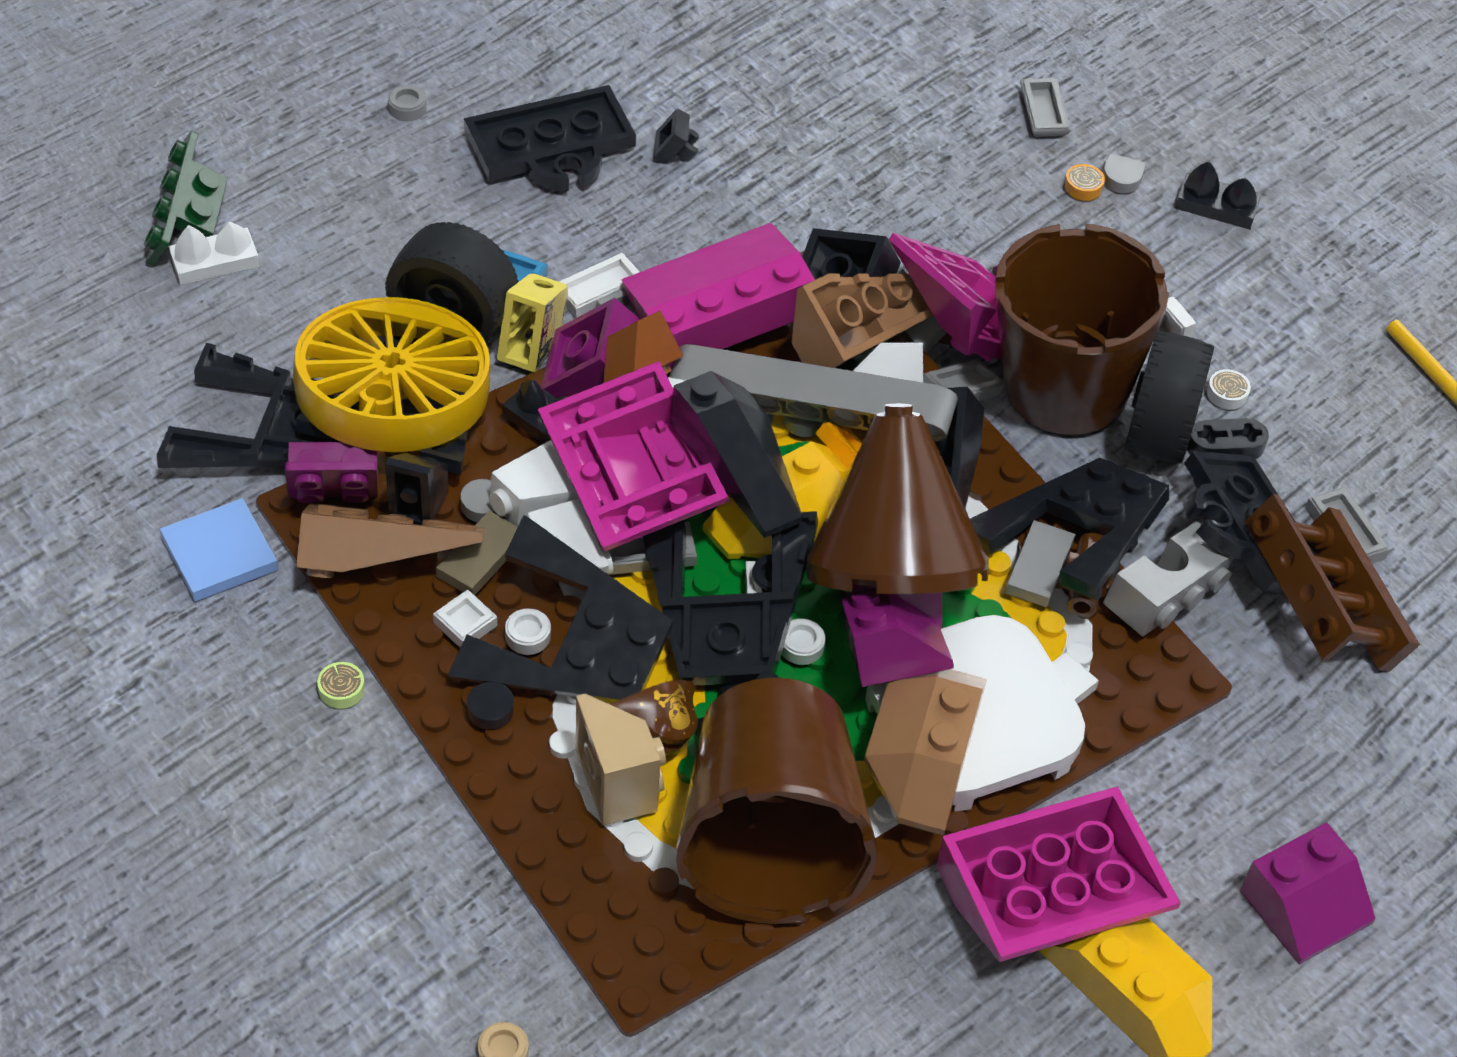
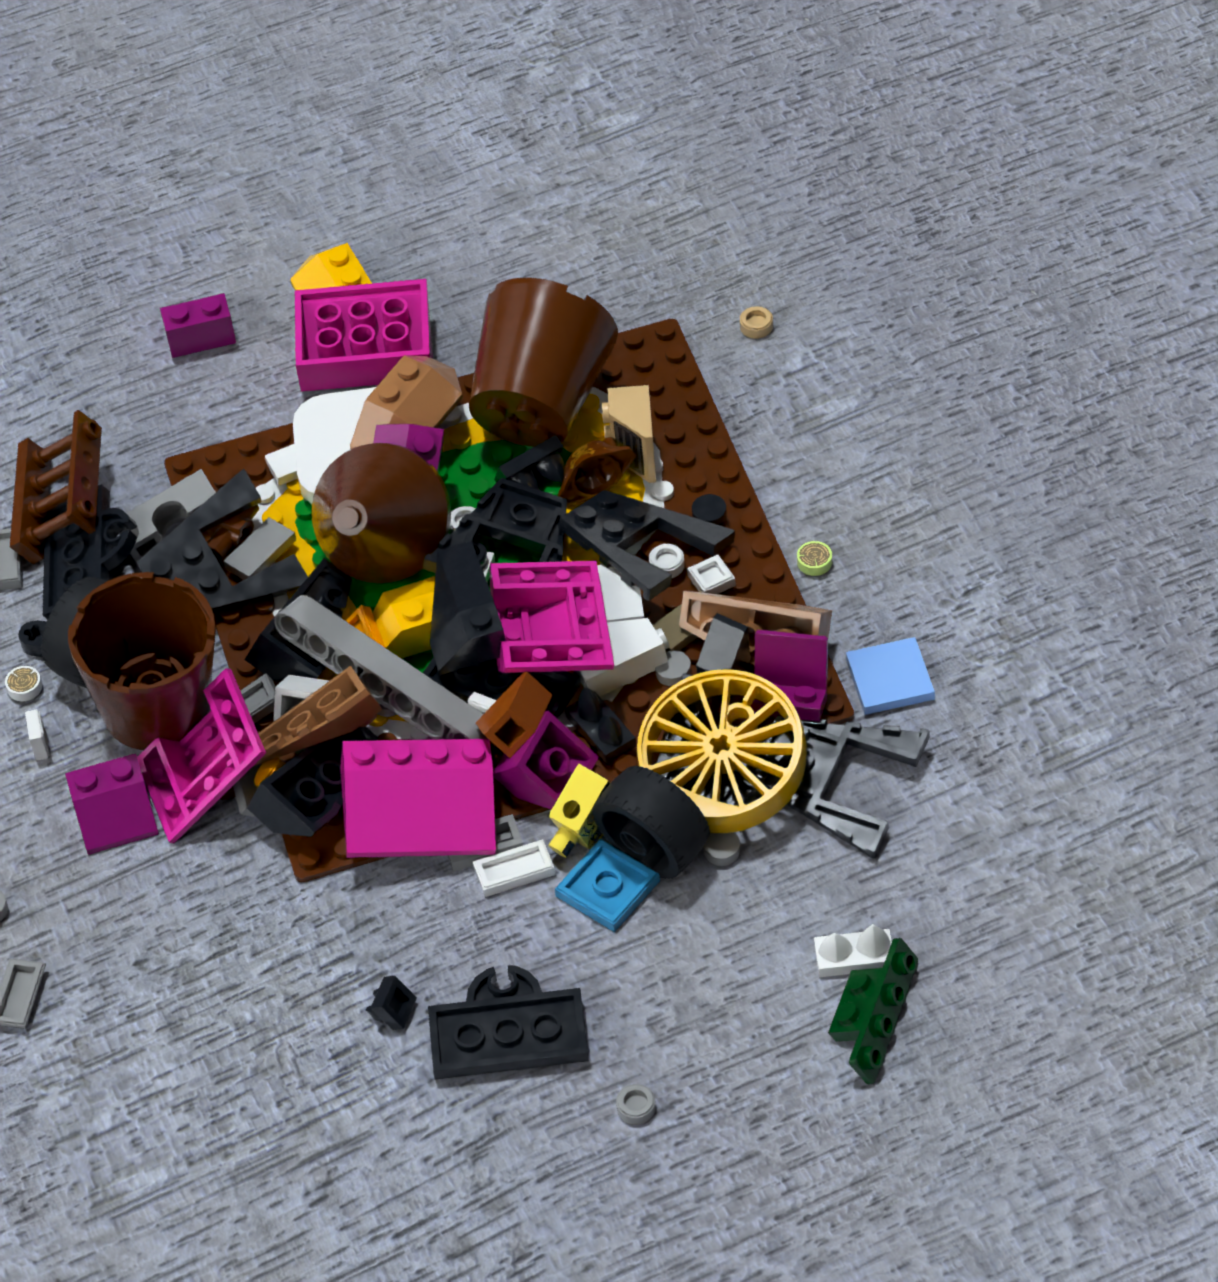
camera: 155 degrees left, 0 degrees up
tile [1064,164,1105,201] -> none

